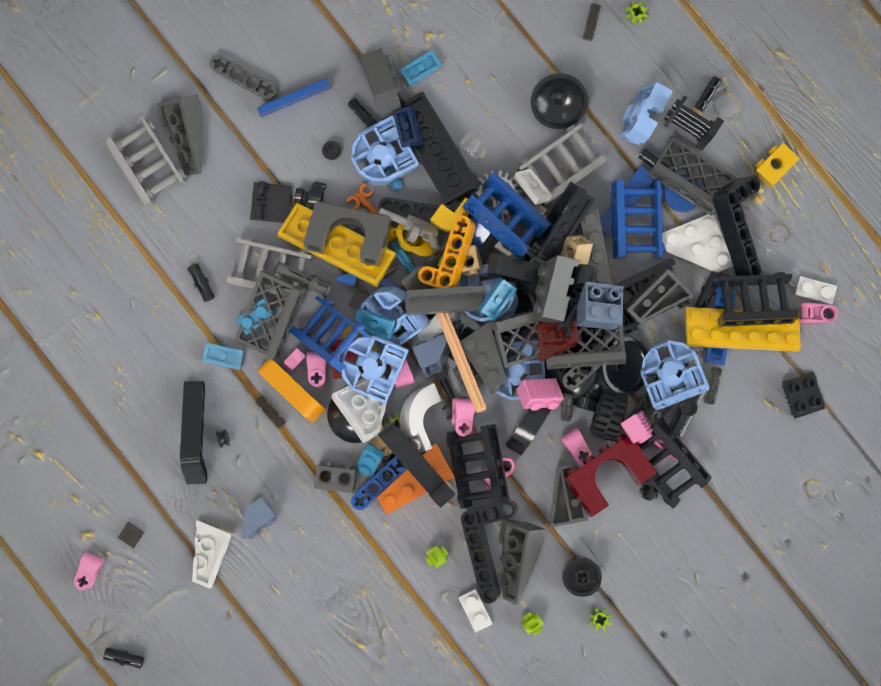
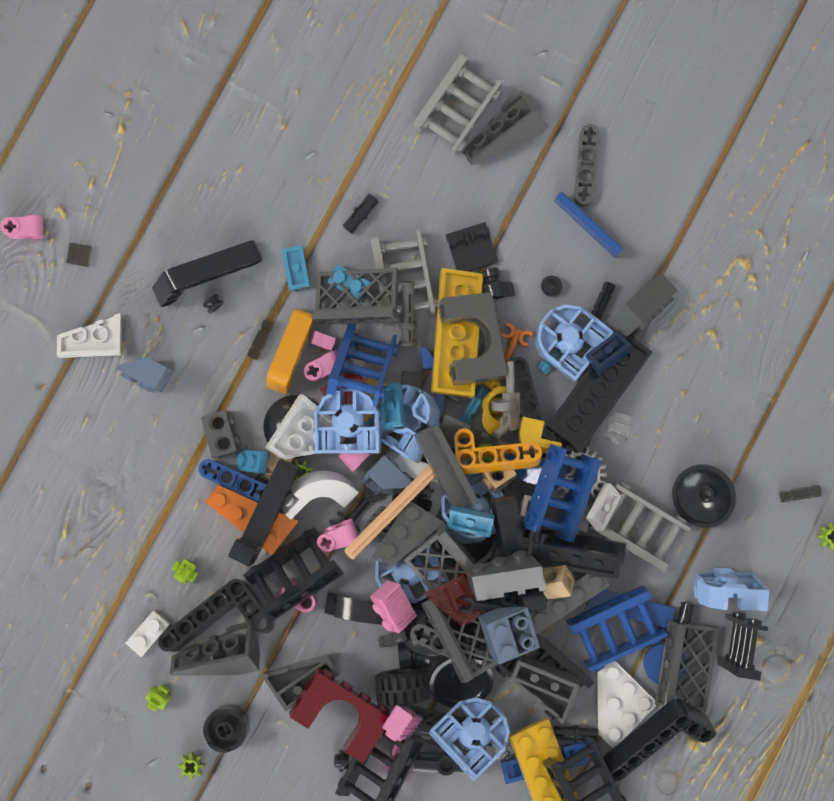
camera: 65 degrees right, 0 degrees up
dark azure plate [400,50,442,87] -> none
bright pink piece [560,428,592,465] -> none
black axle [695,76,722,112] -> none
clear smoke axle [704,367,722,405] -> none
yellow brick [753,143,800,188] -> none

